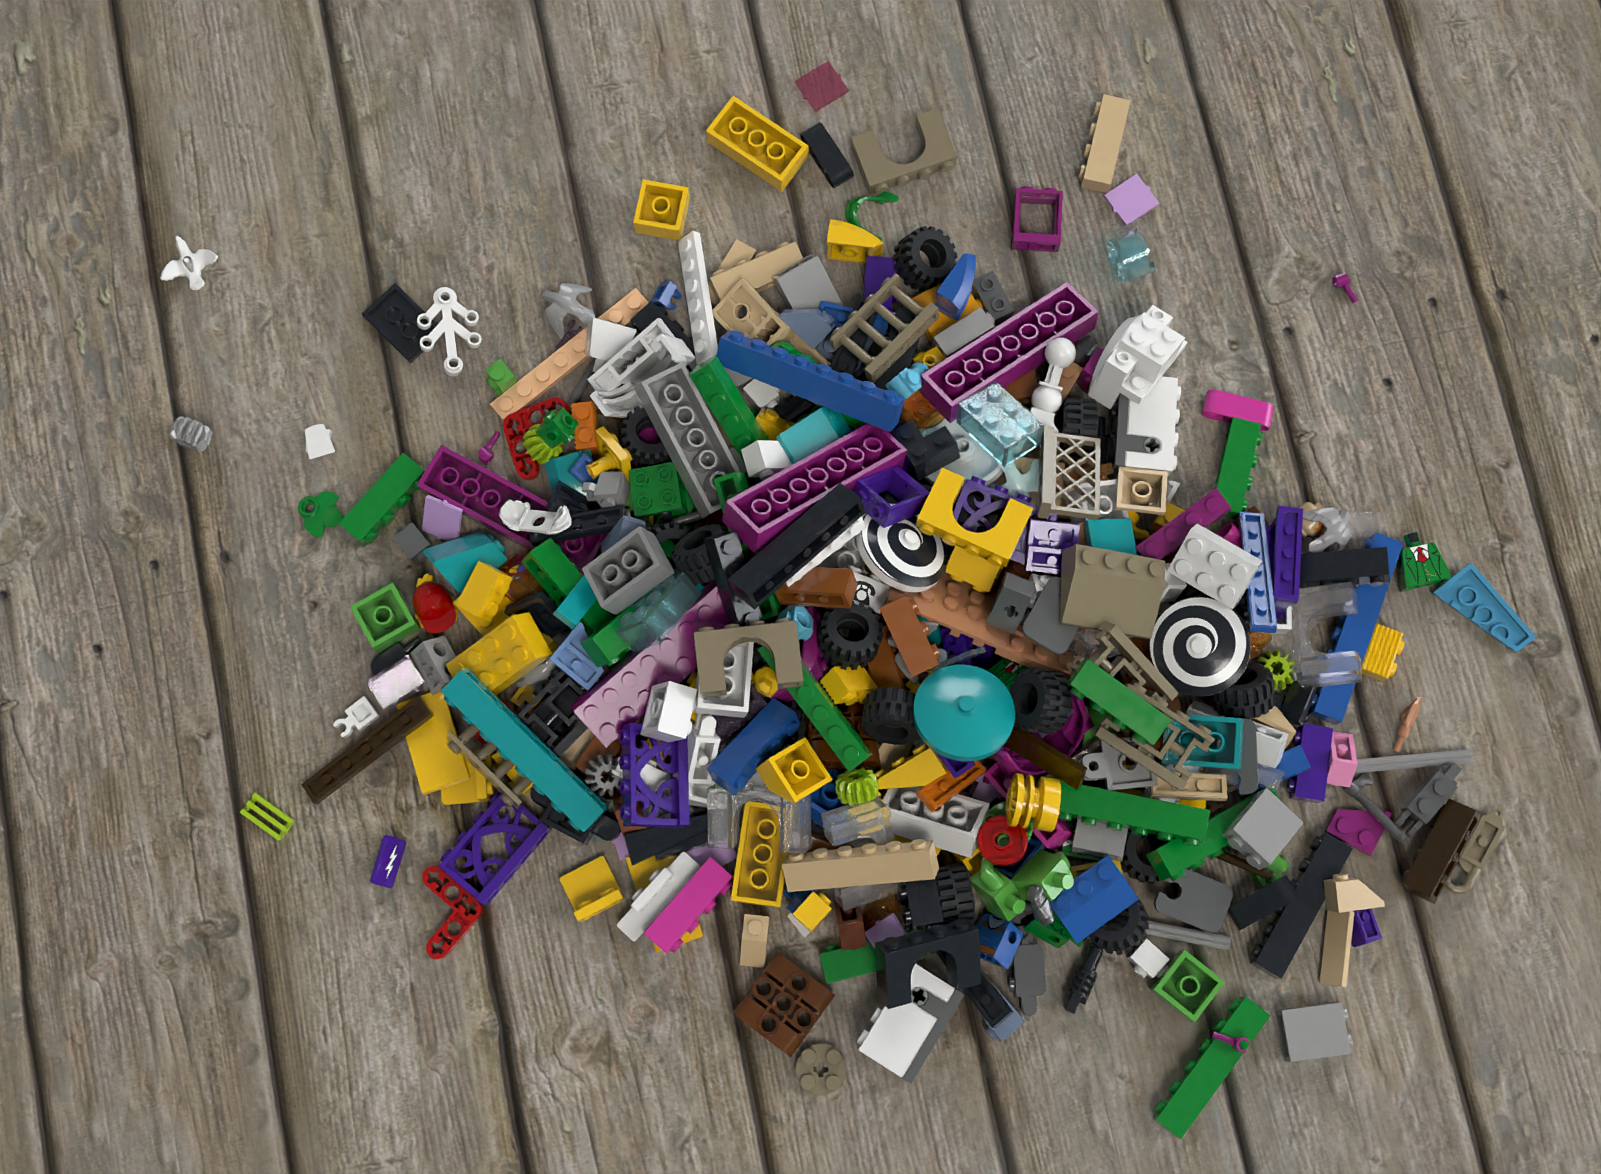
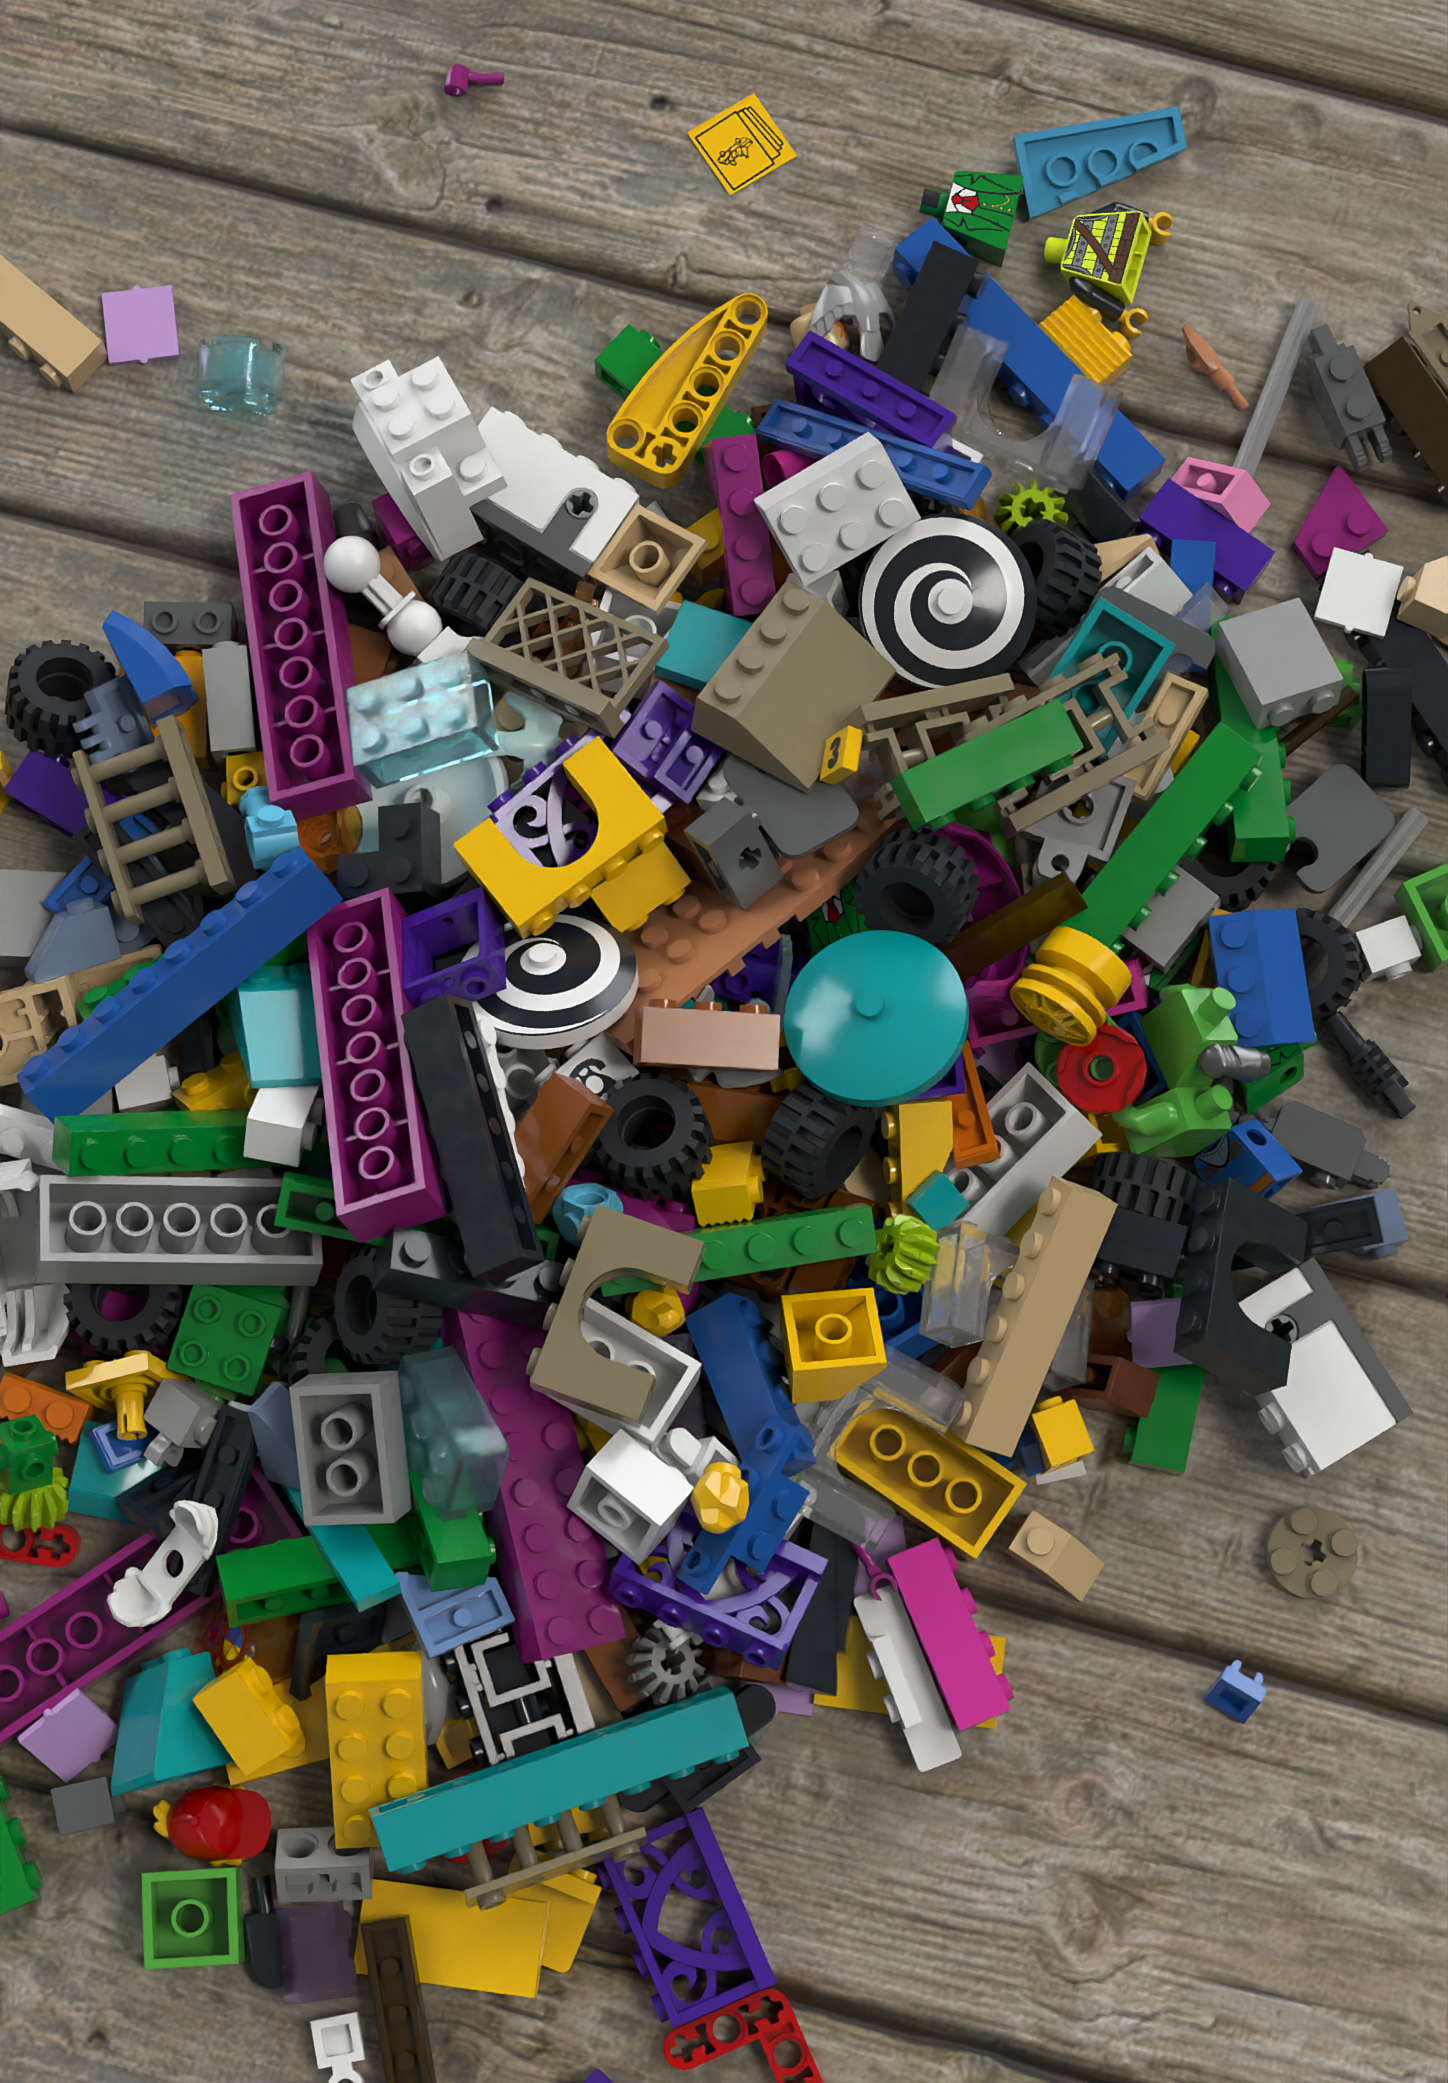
camera: 70 degrees left, 0 degrees up
yellow bracket [560,856,626,923] -> none
reddish brown connector [732,951,836,1057] -> none
magenta window [1012,186,1063,252] -> none
dark pink beam [1202,390,1274,431] -> none
dark grey piece [1345,772,1408,844] -> none
none -> sand blue hinge [72,674,155,775]
none -> yellow beam [606,293,768,489]
none -> blue bracket [676,1414,810,1595]
none -> yellow sticker [687,93,797,196]
none -> yellow rock [690,1462,749,1534]
none -> yellow tile [820,725,863,785]
none -> magenta hand [852,1539,898,1601]
none -> teal tile [905,1170,970,1236]
none -> torso [1044,202,1173,339]
none -> blue tile [1204,1660,1267,1724]
none -> white piece [1314,547,1403,639]

